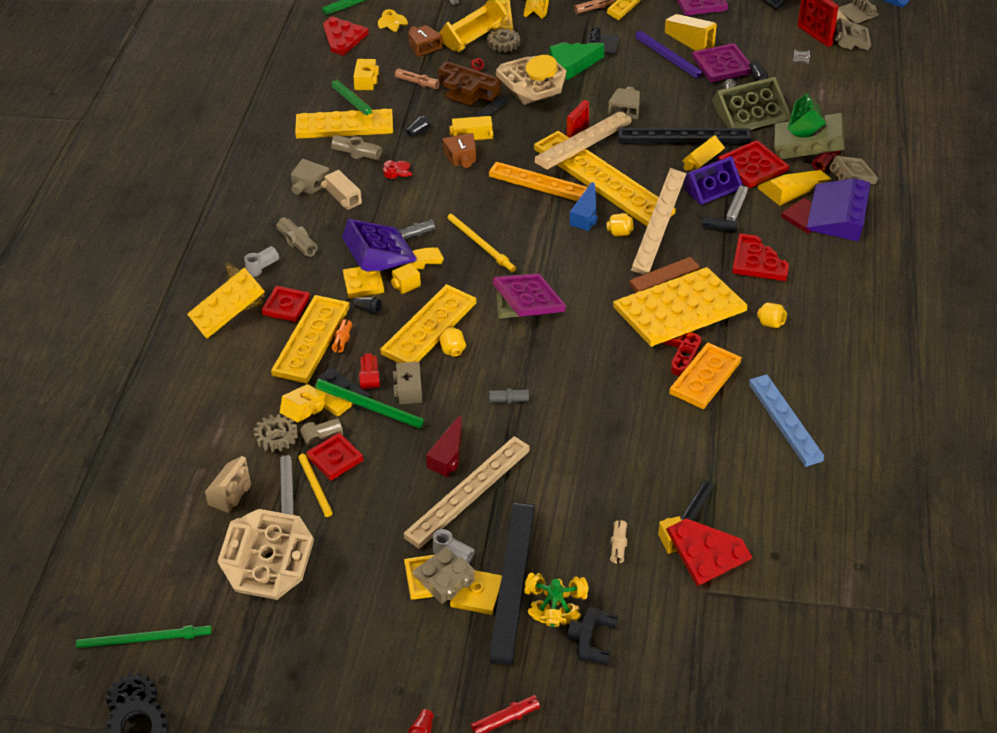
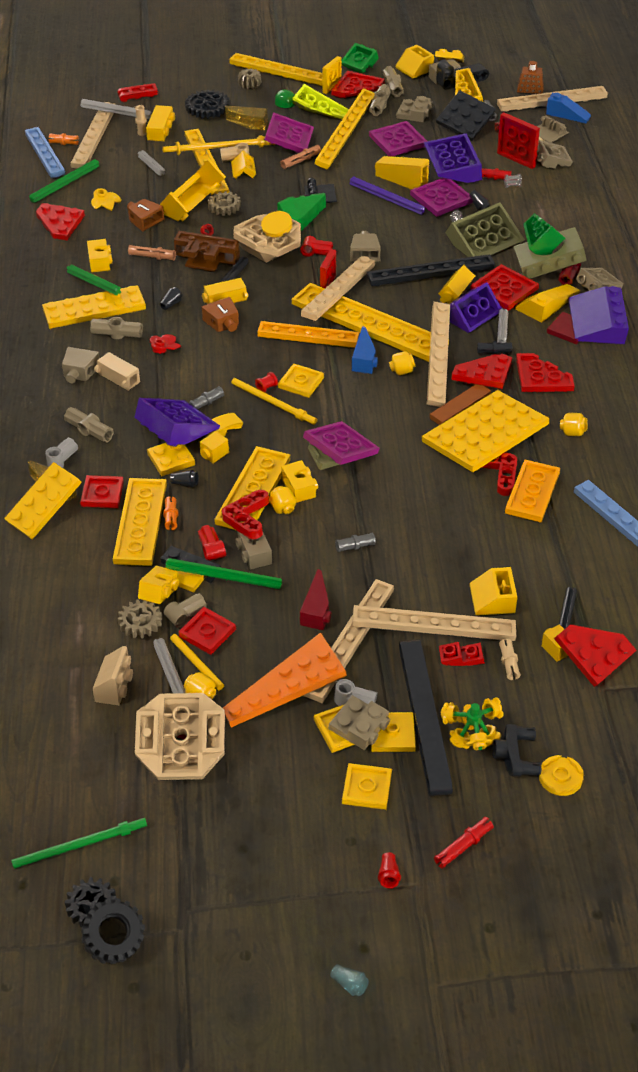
camera: 15 degrees left, 0 degrees up
none -> yellow head [184,672,216,699]
none -> red beam [221,490,269,539]
none -> orange wing [223,633,347,727]
none -> red bush [255,372,278,392]
none -> yellow tile [278,363,324,398]
none -> yellow brick [281,460,318,503]
none -> red piece [300,236,333,256]
none -> yellow tile [342,763,392,810]
none -> tan plate [352,605,516,641]
none -> dark purple slope [424,133,482,183]
none -> red slope [439,642,485,666]
none -> red plate [451,354,512,389]
none -> yellow slope [470,567,517,615]
none -> red pin [482,168,512,181]
none -> yellow tile [539,755,583,796]

